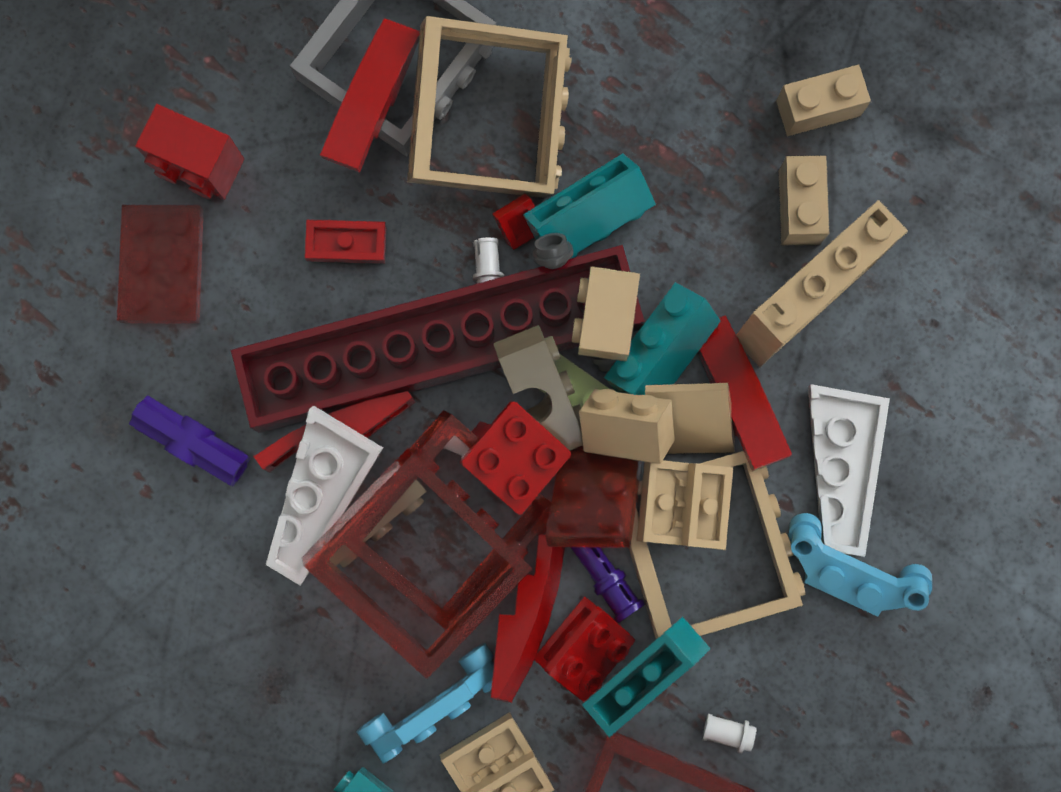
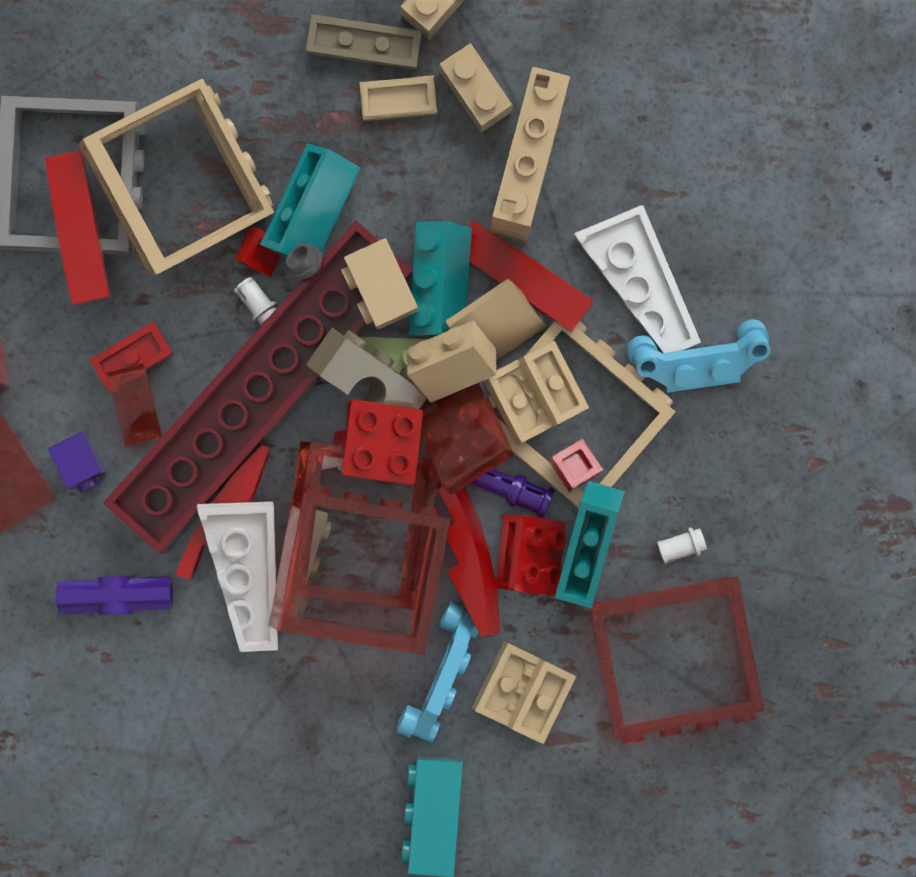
camera: 35 degrees left, 5 degrees up
none -> dark purple brick [47,432,106,493]
none -> clear red plate [107,363,162,446]
none -> dark tan plate [306,14,422,70]
none -> tan tile [359,76,437,121]
none -> plate [549,439,603,493]

